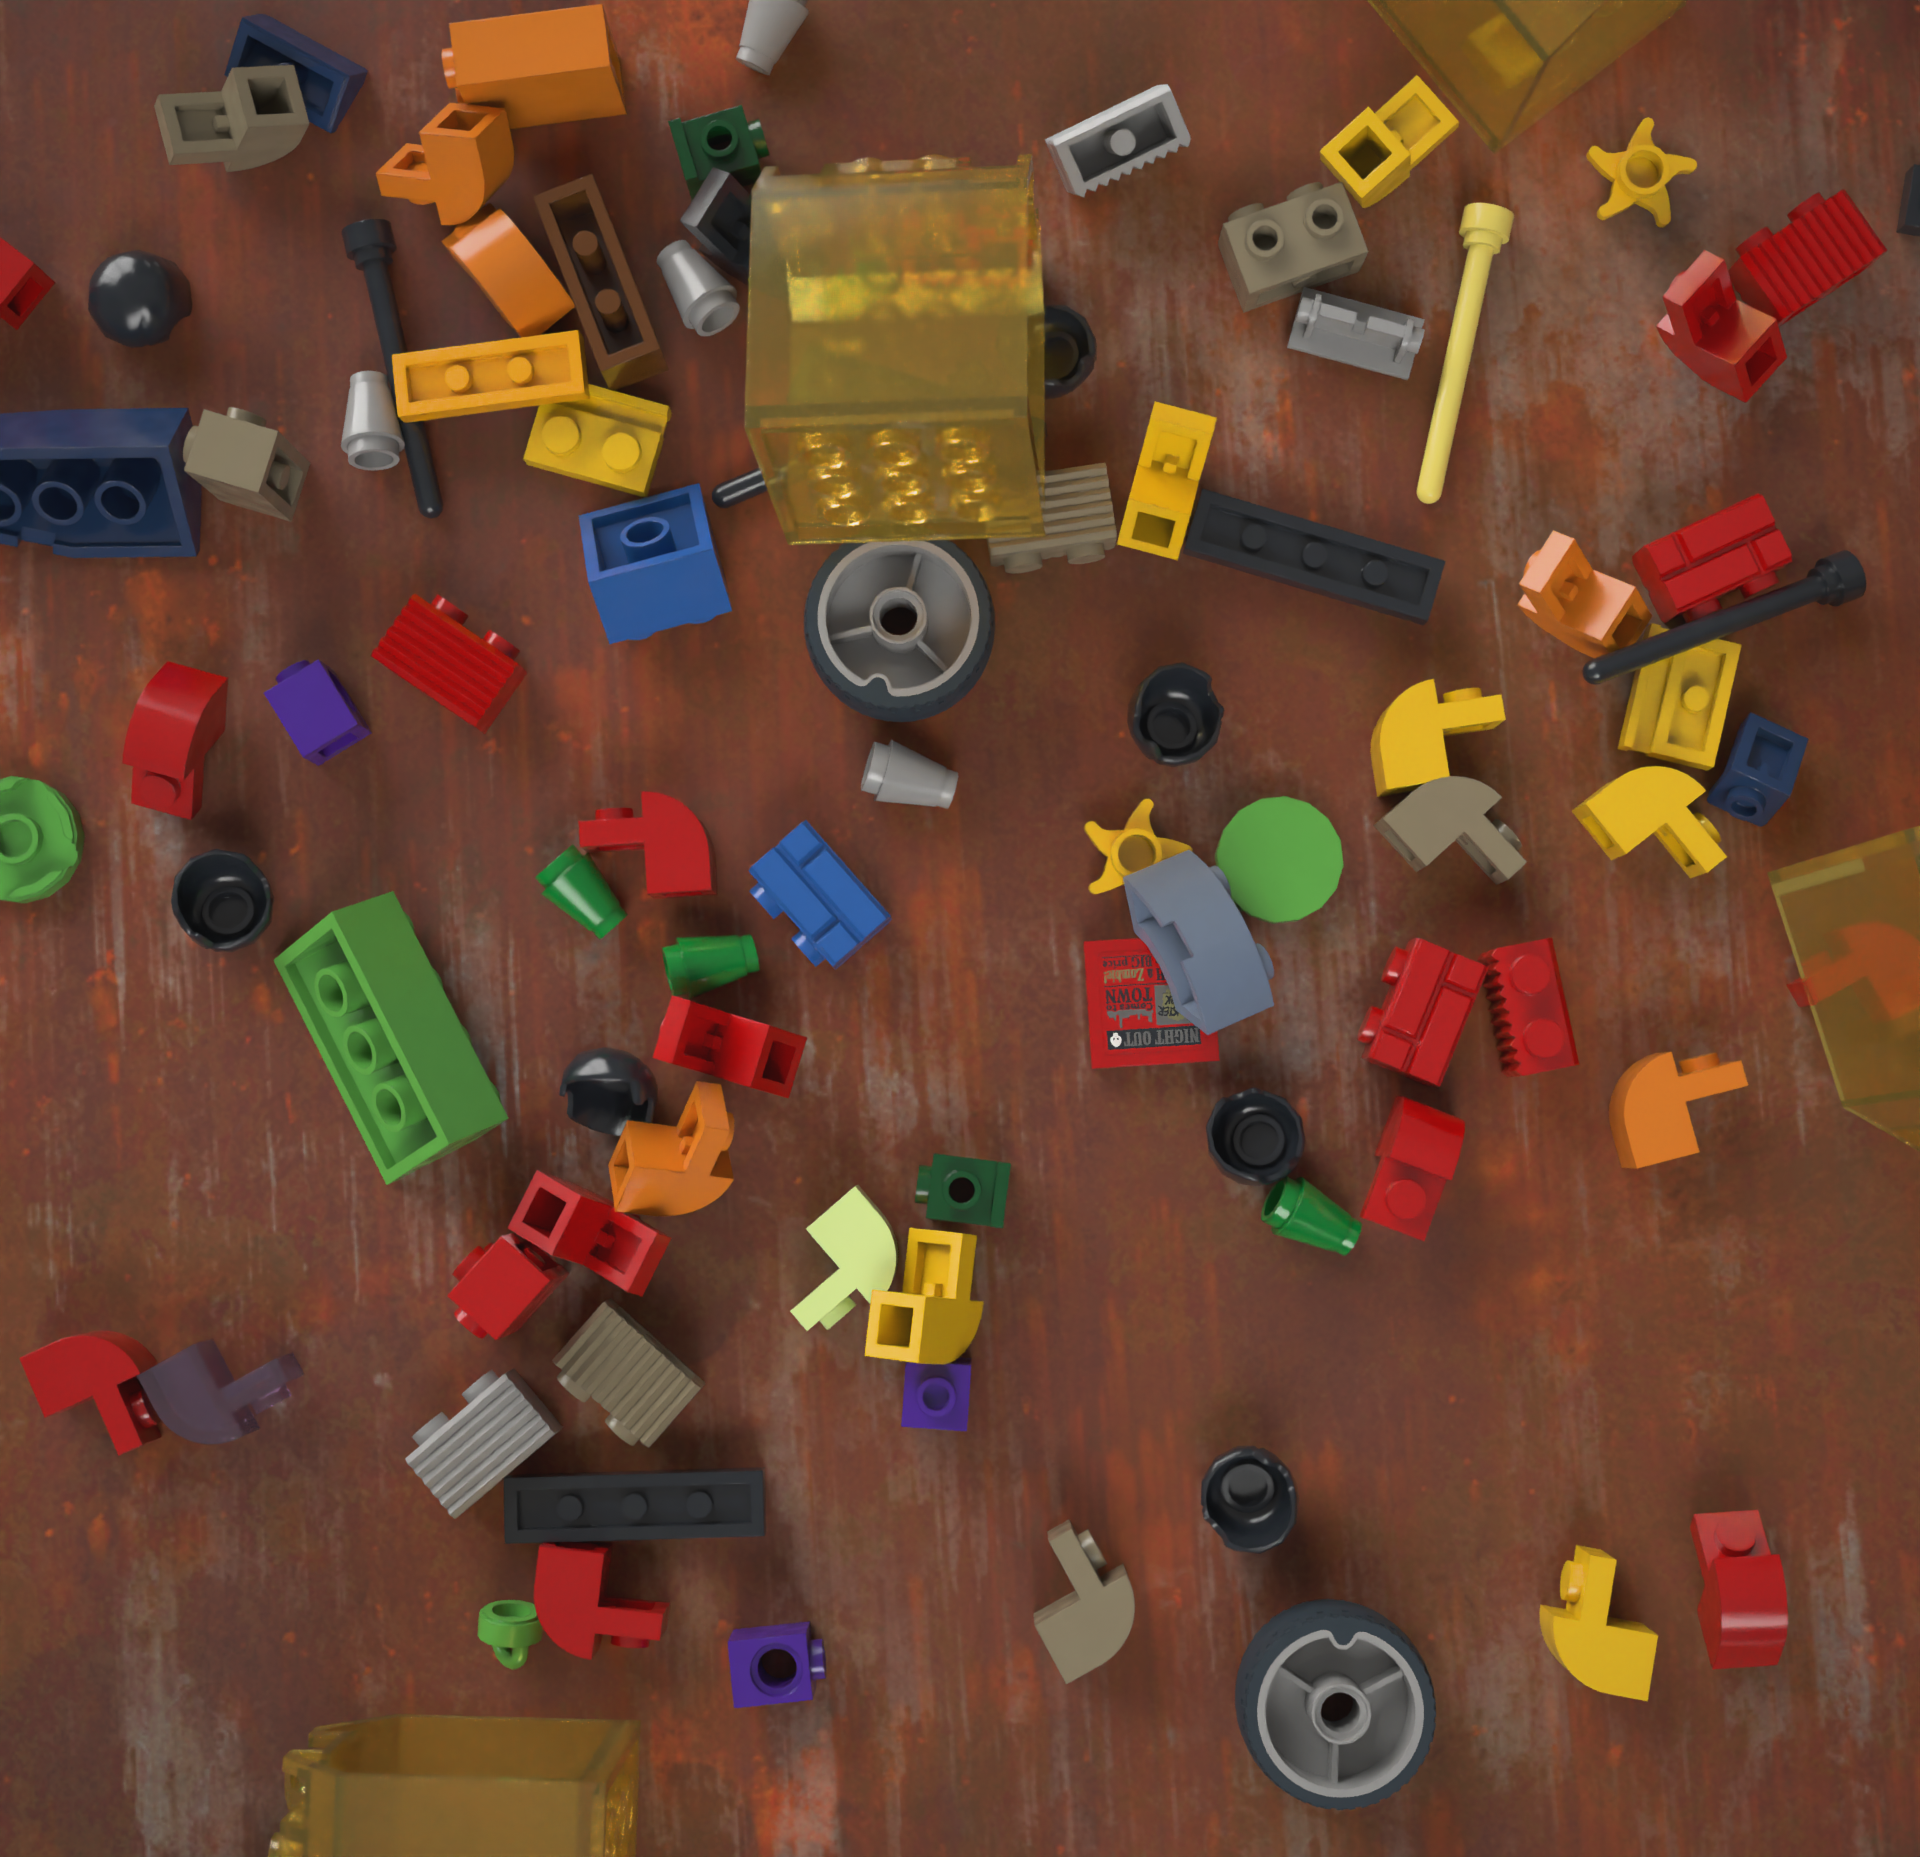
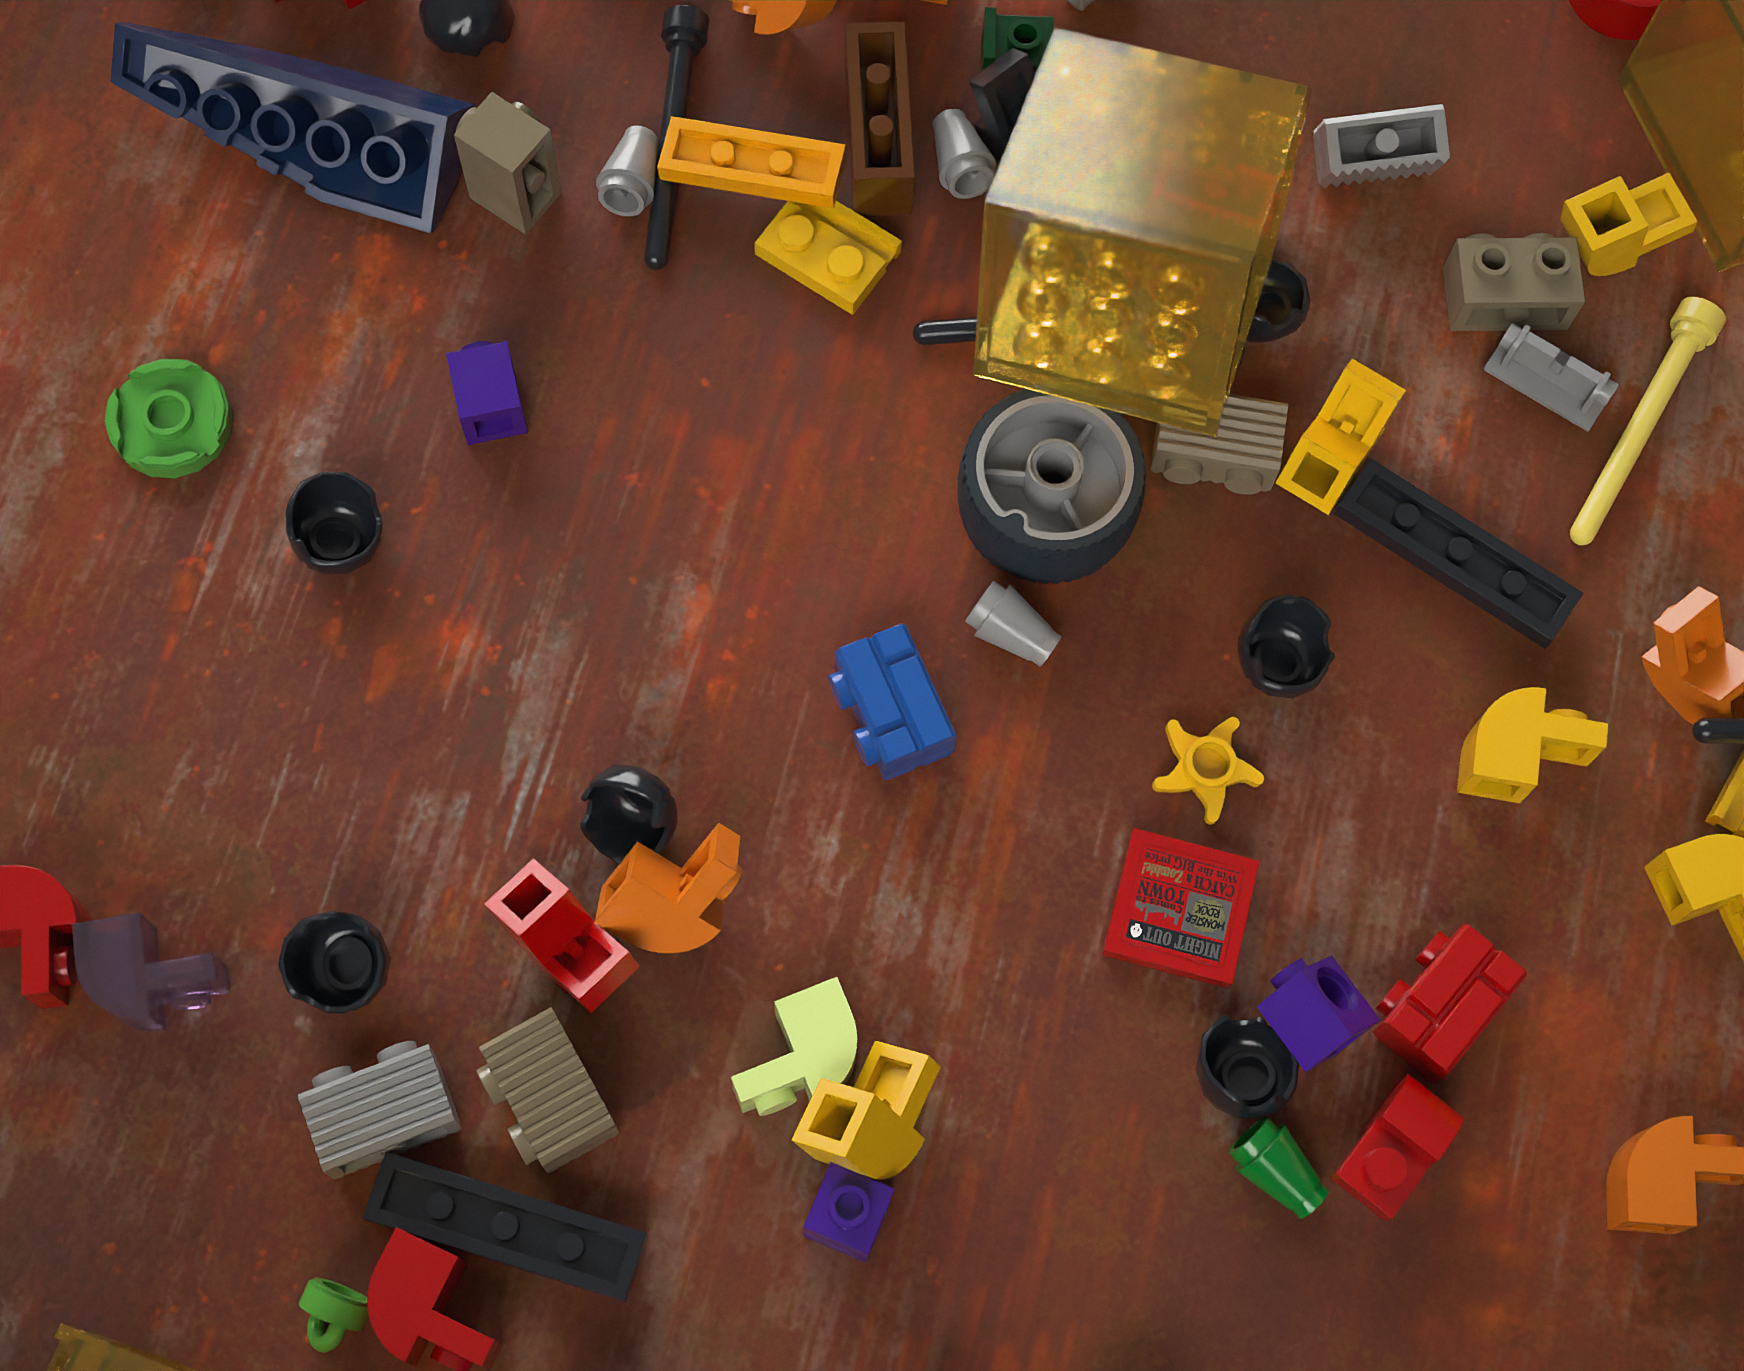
camera: 10 degrees right, 15 degrees down
red brick [122,661,228,820] -> none
bright green slope [273,891,509,1185] -> none
red brick [371,593,528,734] -> none
orange brick [441,203,575,338] -> none
red brick [447,1233,570,1340] -> none
green cone [535,844,628,940] -> none
red brick [578,791,717,899] -> none
blue slope [579,483,732,644] -> none
red brick [652,995,808,1099] -> none
green cone [662,934,759,1000] -> none
dark green brick [915,1153,1011,1228] -> none
sand blue brick [1123,850,1274,1035] -> none
bright green tile [1215,796,1344,924] -> none
dark tan brick [1373,776,1527,885] -> none
red brick [1477,937,1580,1077] -> none
none -> black hair [278,911,391,1014]
none -> dark purple brick [1257,955,1380,1072]

